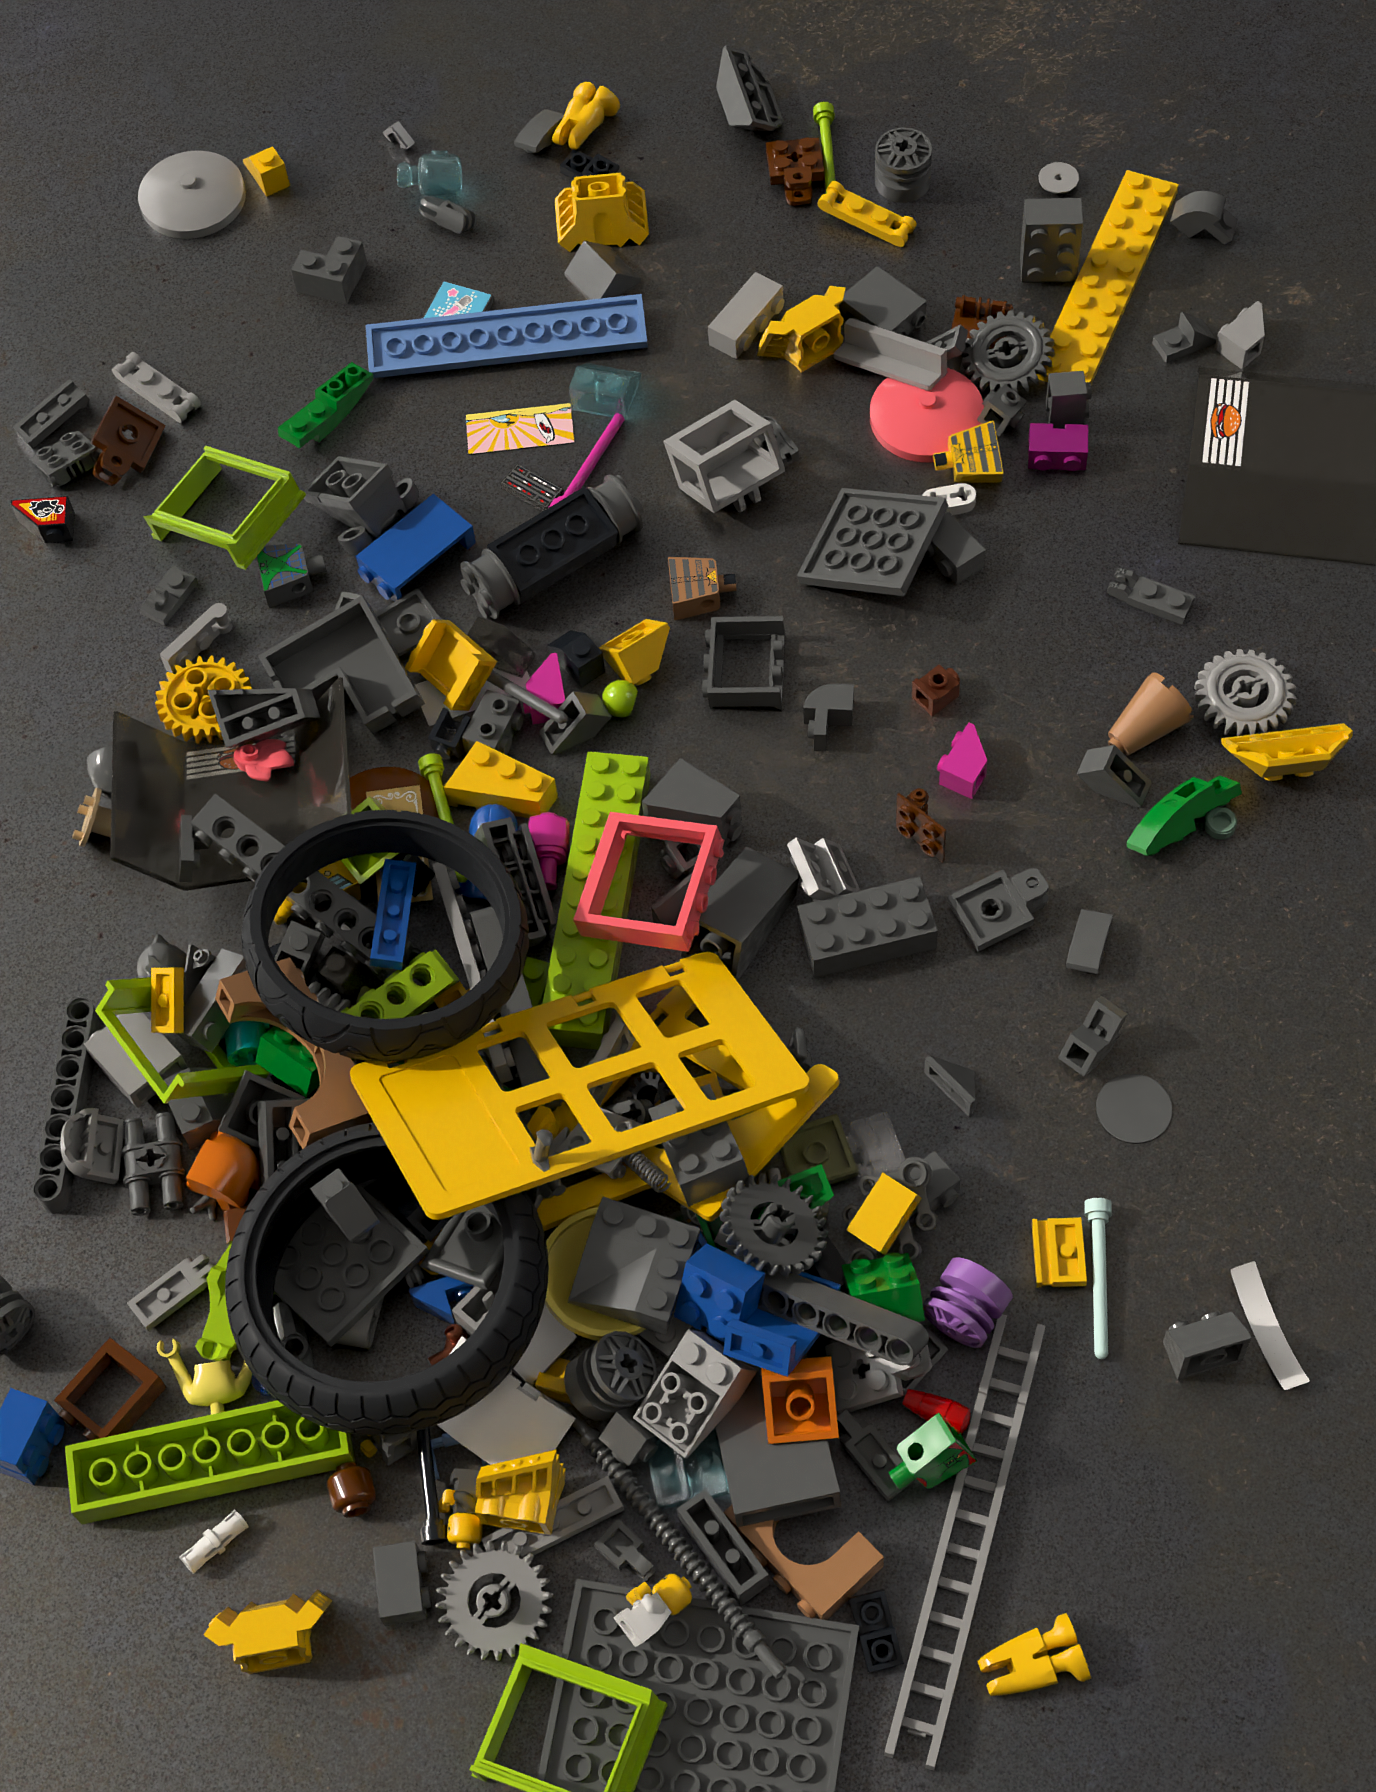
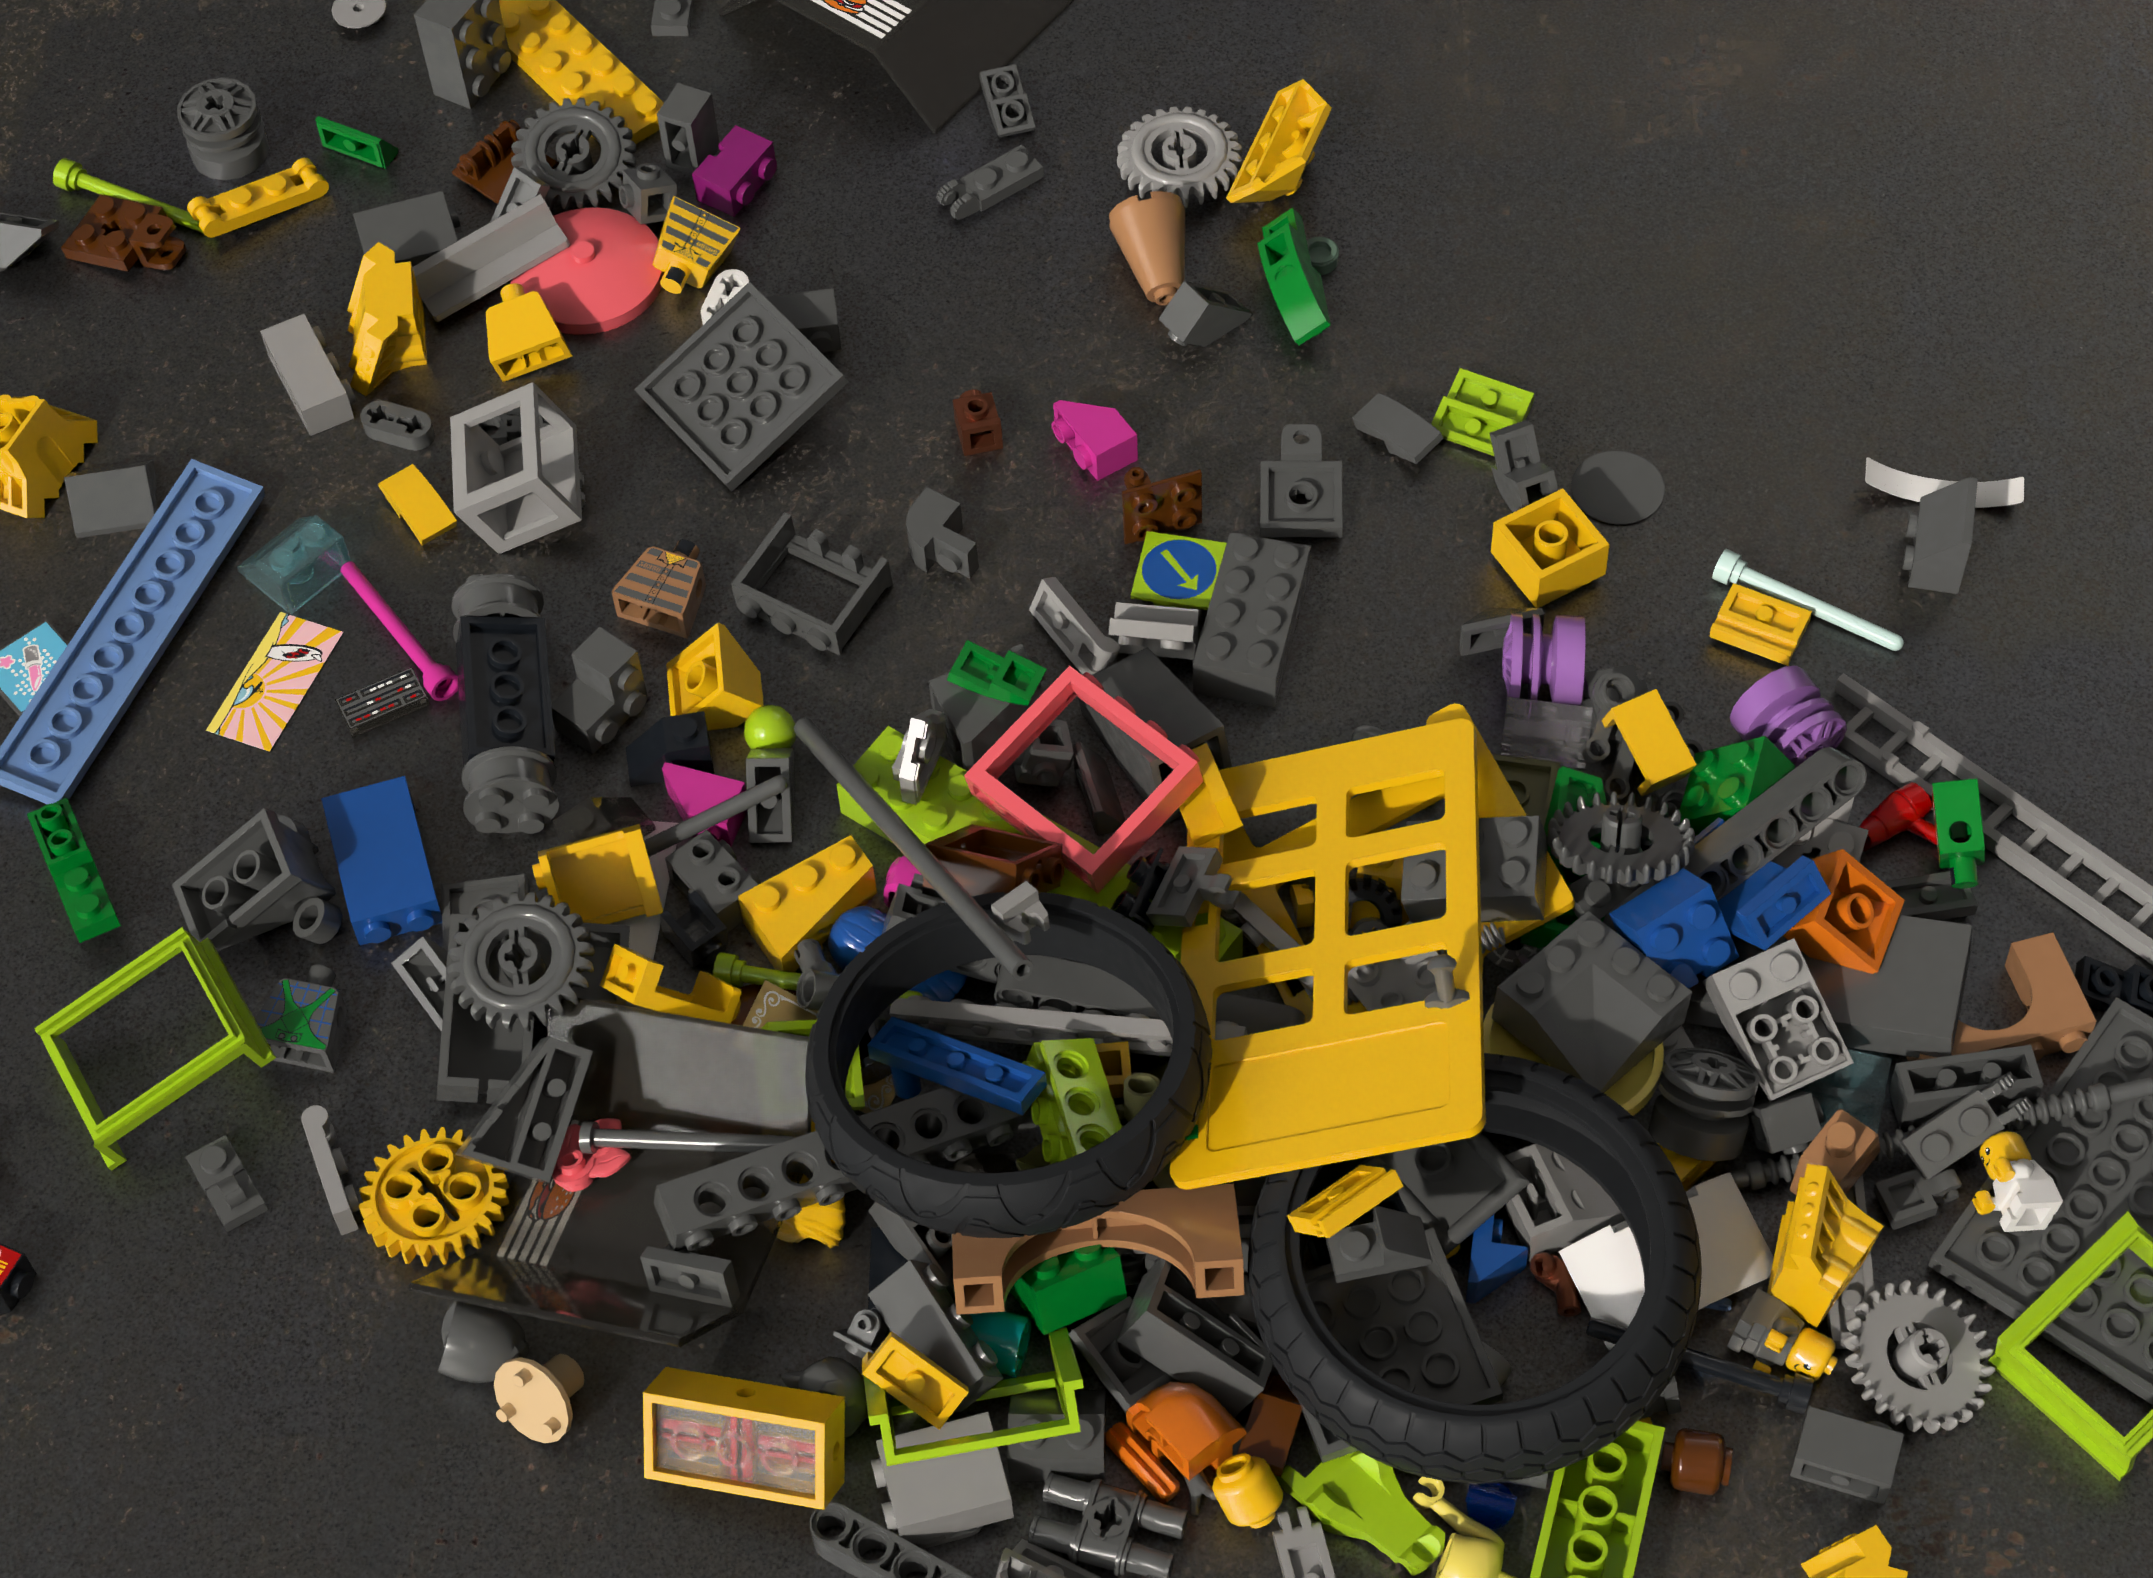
camera: 65 degrees left, 5 degrees down
none -> green slope [315,116,399,169]
none -> dark grey beam [360,400,435,451]
none -> yellow slope [378,464,457,546]
none -> dark grey gear [447,891,595,1032]
none -> yellow torso [486,283,572,382]
none -> dark grey brick [551,626,648,755]
none -> dark grey bar [579,1121,794,1154]
none -> yellow panel [599,943,741,1033]
none -> brick [643,1367,845,1510]
none -> dark grey piece [794,718,1034,981]
none -> dark grey pin [794,939,840,1011]
none -> light grey plate [892,709,948,805]
none -> reddish brown window [923,824,1065,896]
none -> green slope [947,640,1047,706]
none -> dark grey slope [979,64,1036,138]
none -> light grey tile [991,881,1050,945]
none -> light grey plate [1029,577,1120,675]
none -> black hinge [1111,848,1170,934]
none -> piece [1130,531,1227,610]
none -> dark grey plate [1146,846,1241,927]
none -> yellow panel [1179,743,1244,846]
none -> yellow head [1212,1453,1284,1528]
none -> yellow plate [1287,1165,1404,1238]
none -> lime slope [1431,368,1535,456]
none -> yellow brick [1491,488,1610,608]
none -> medium lavender wheel [1502,613,1586,705]
none -> medium nougat torso [1790,1108,1880,1195]
none -> dark grey hinge [1899,1072,2033,1180]

